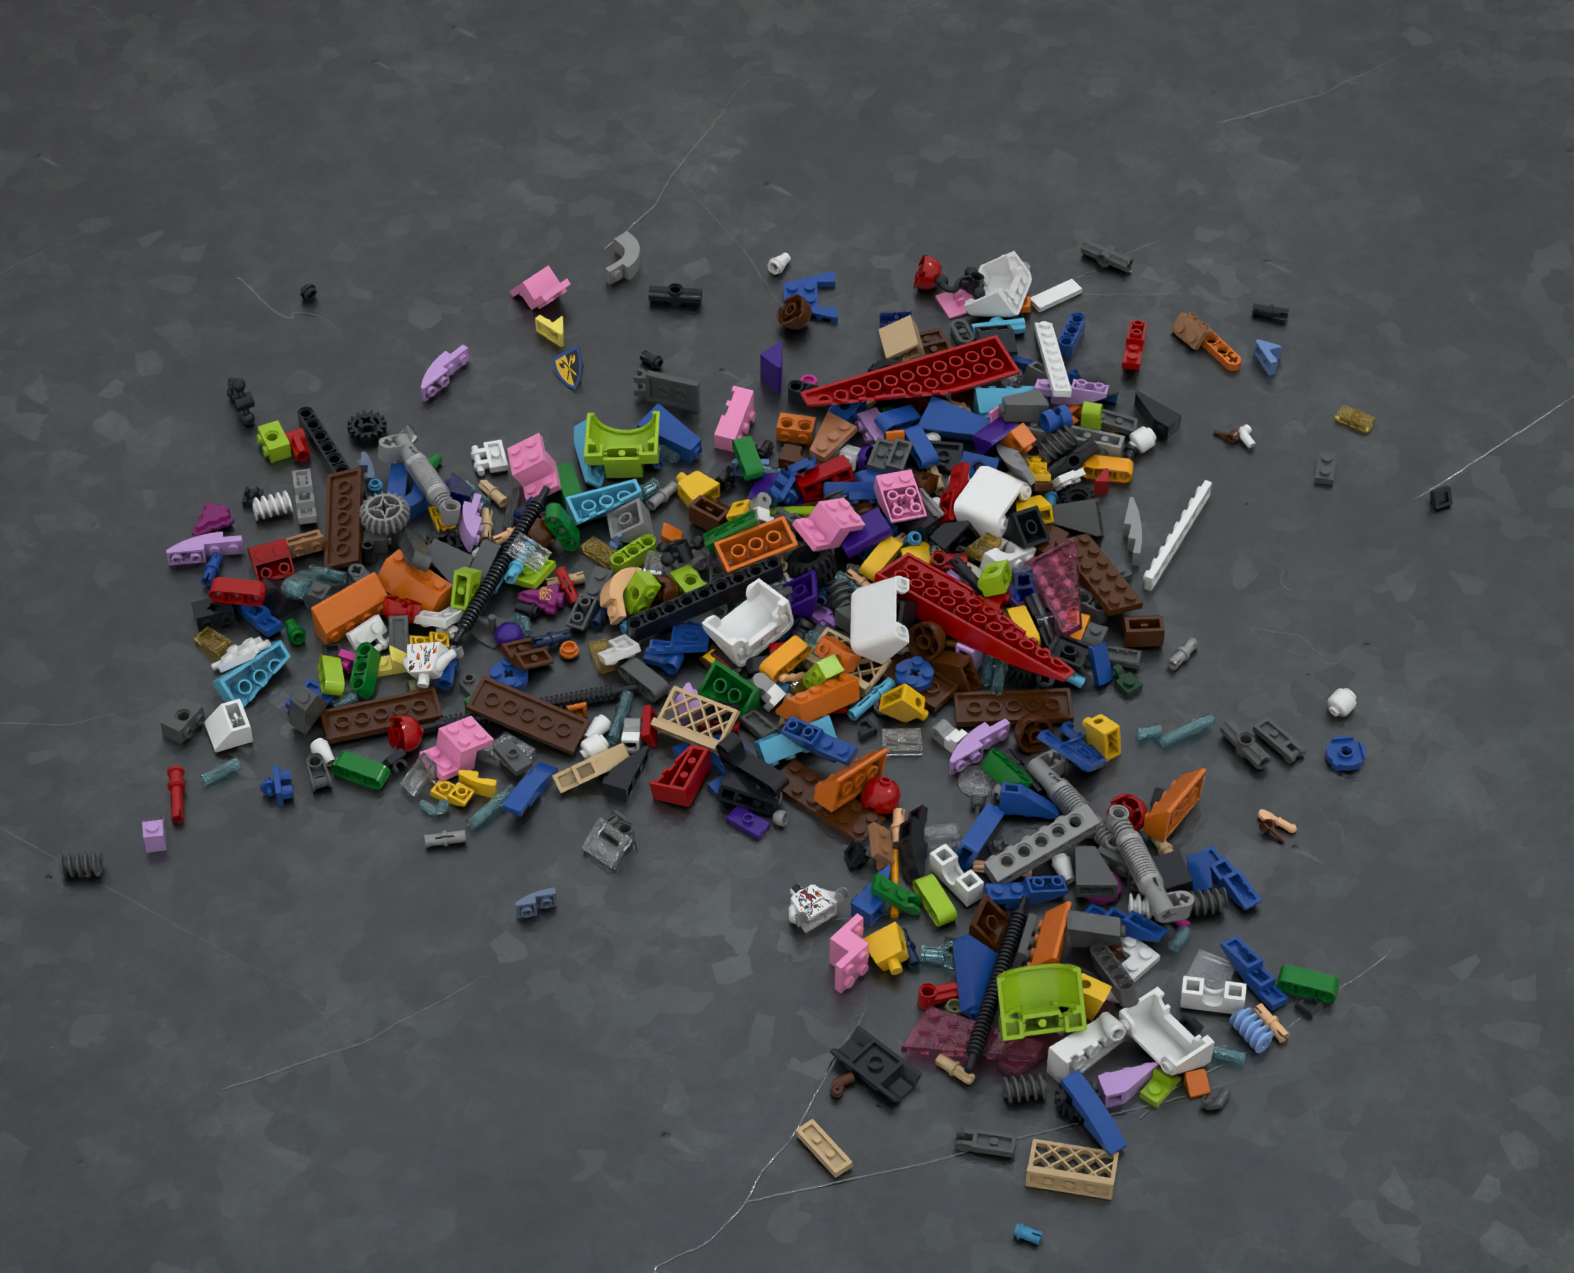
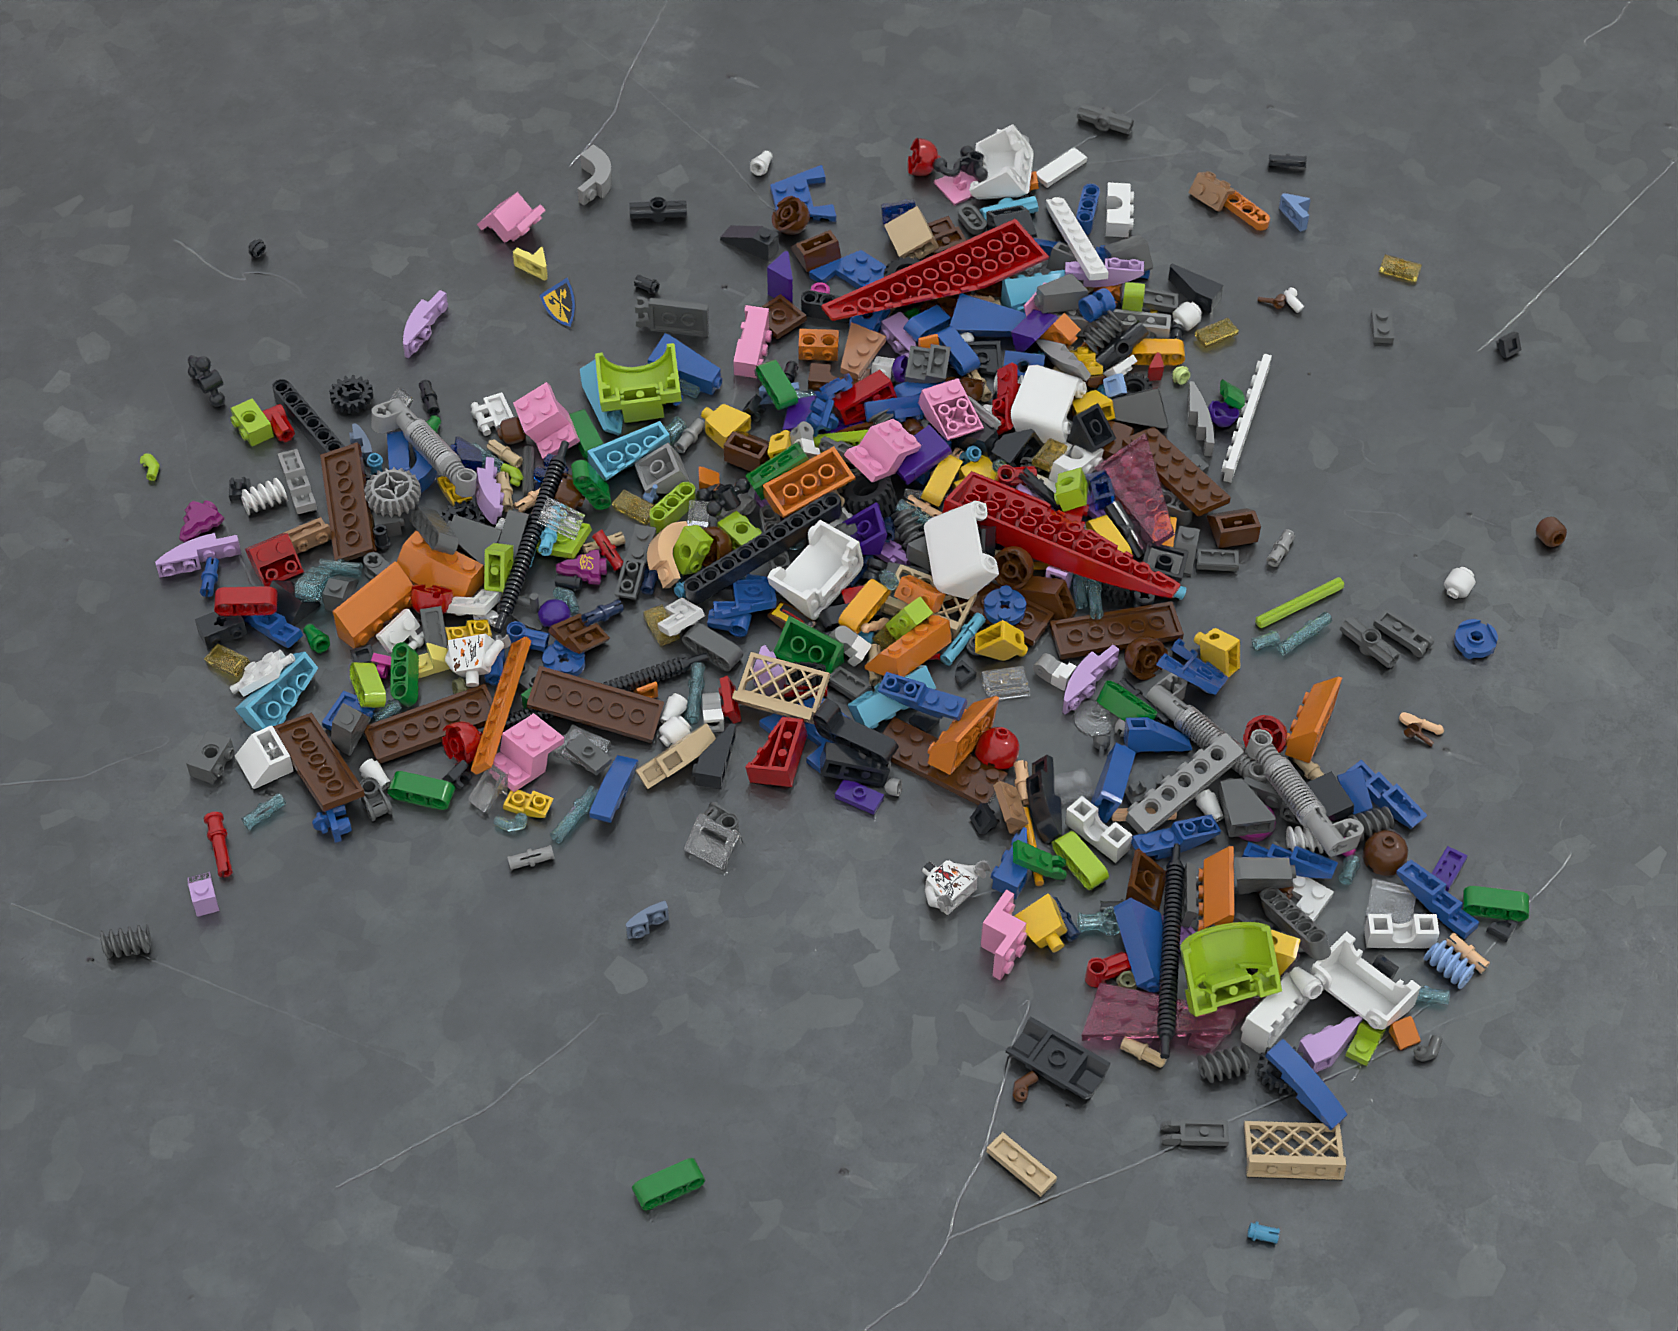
camera: 10 degrees left, 5 degrees up
yellow slope [458,770,498,798] -> none
orange plate [560,641,579,659] -> none
blue slope [1088,642,1113,686] -> none
dark green plate [1112,663,1143,698] -> none
red slope [1122,320,1148,370] -> none
black tile [1150,787,1165,807] -> none
none -> lime arm [140,453,160,481]
none -> reddish brown plate [273,712,365,812]
none -> black pin [419,380,440,416]
none -> orange tile [471,636,531,775]
none -> reddish brown head [497,416,527,445]
none -> lime arm [500,463,523,486]
none -> blue piece [507,621,550,652]
none -> green beam [632,1158,706,1210]
none -> black slope [720,225,779,261]
none -> reddish brown plate [761,294,807,339]
none -> reddish brown slope [791,230,842,272]
none -> blue wing [809,250,886,289]
none -> black tile [909,711,940,733]
none -> light blue plate [1103,373,1127,399]
none -> white arch [1105,182,1134,237]
none -> yellowish green plate [1172,366,1191,385]
none -> clear yellow plate [1194,318,1239,348]
none -> dark purple hair [1208,401,1240,427]
none -> green slope [1220,379,1245,410]
none -> lime axle [1255,577,1344,628]
none -> reddish brown cylinder [1362,830,1408,876]
none -> dark purple plate [1431,846,1468,892]
none -> reddish brown head [1536,516,1567,547]

